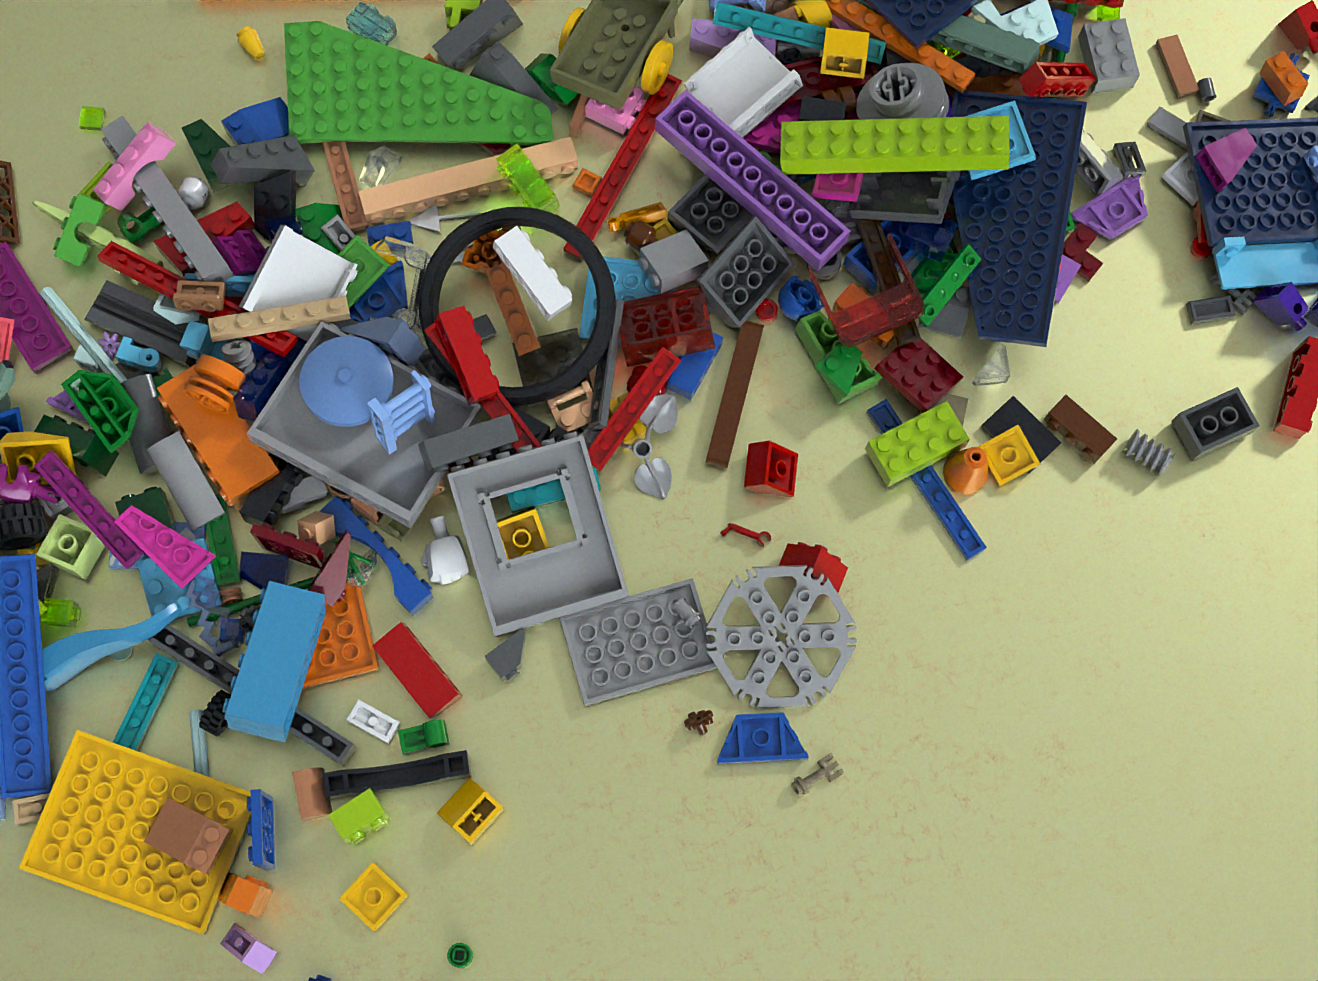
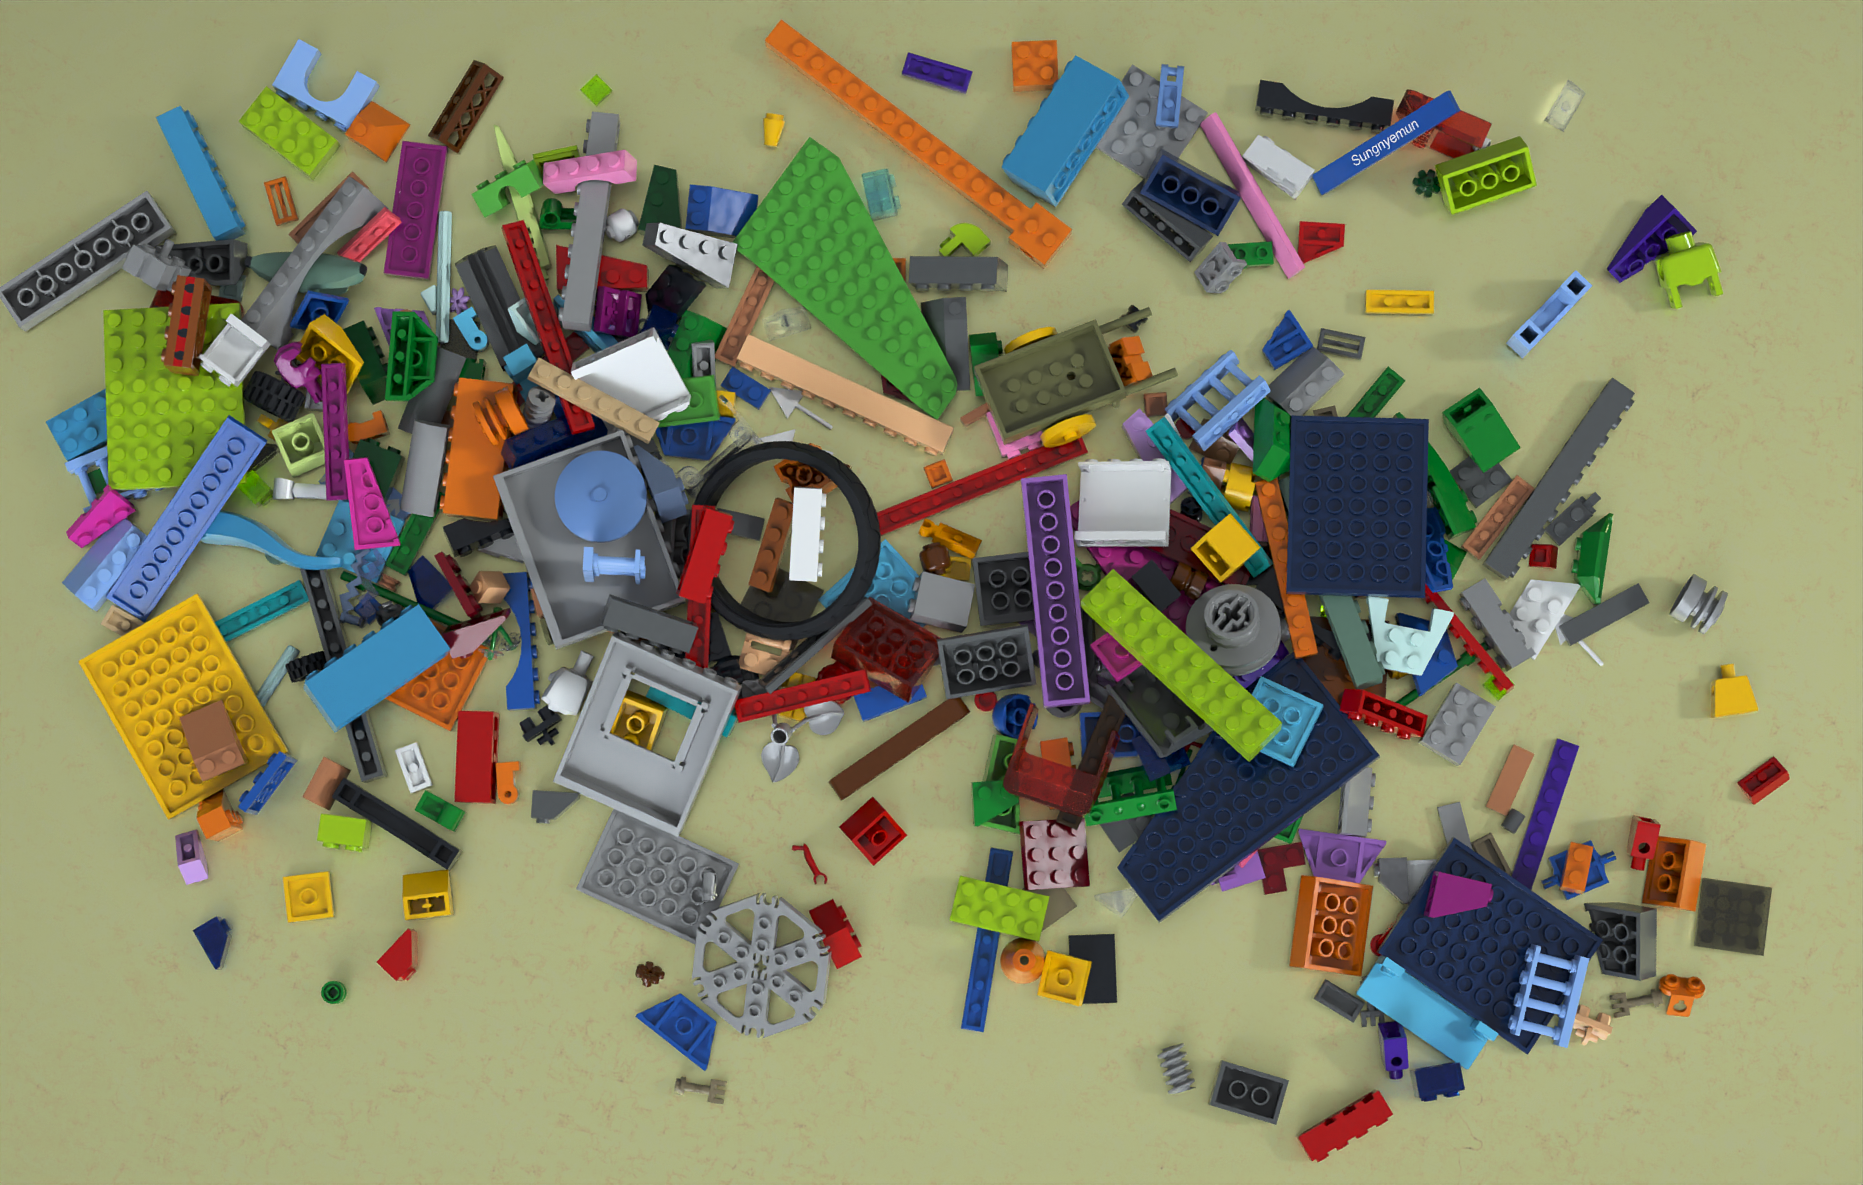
camera: 50 degrees right, 10 degrees up
medium nougat bracket [173,280,226,312] -> none
clear neon green wedge [496,144,560,213] -> none
reddish brown brick [1044,394,1117,464] -> none
dark grey tile [1113,142,1146,178] -> none
none -> white piece [273,478,326,500]
none -> orange leg [348,410,390,444]
none -> red slope [377,928,418,981]
none -> orange leg [496,761,521,804]
none -> black hips [520,705,562,746]
none -> nougat tile [1144,392,1168,417]
none -> orange slope [1289,875,1373,976]
none -> flat silver slope [1373,857,1409,904]
none -> dark purple plate [1511,739,1579,890]

